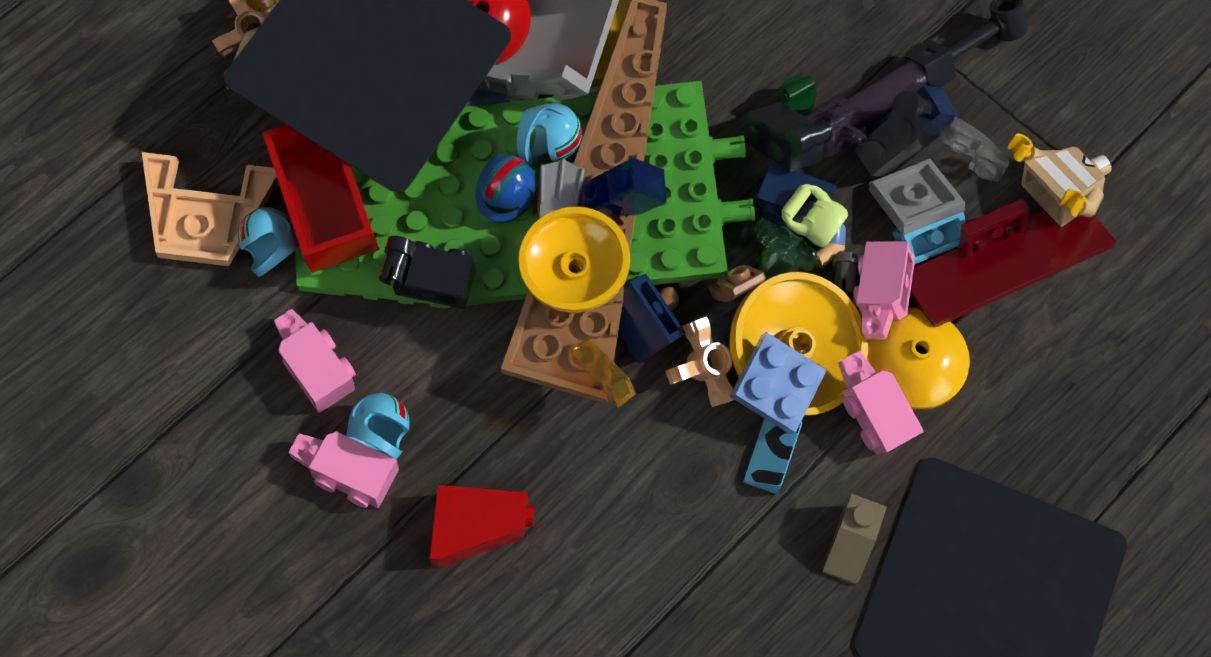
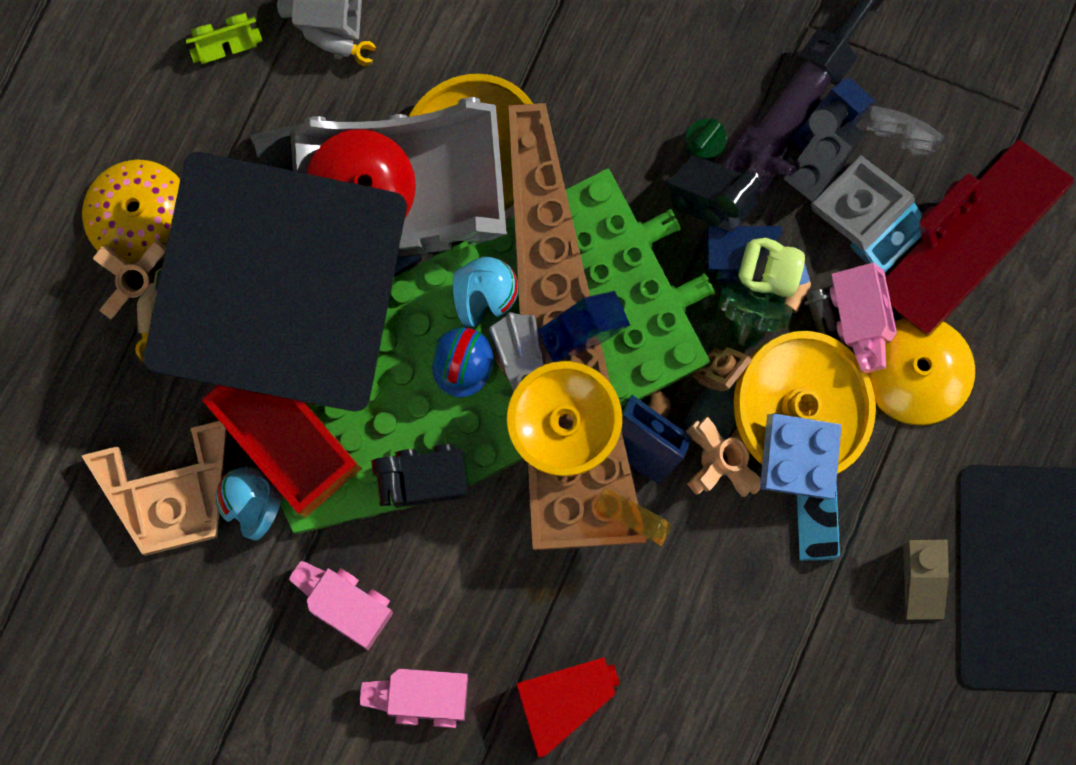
camera: 15 degrees left, 10 degrees up
medium azure helmet [346,393,410,460] -> none
bright pink hinge [838,351,924,455] -> none
tan torso [1007,134,1111,227] -> none

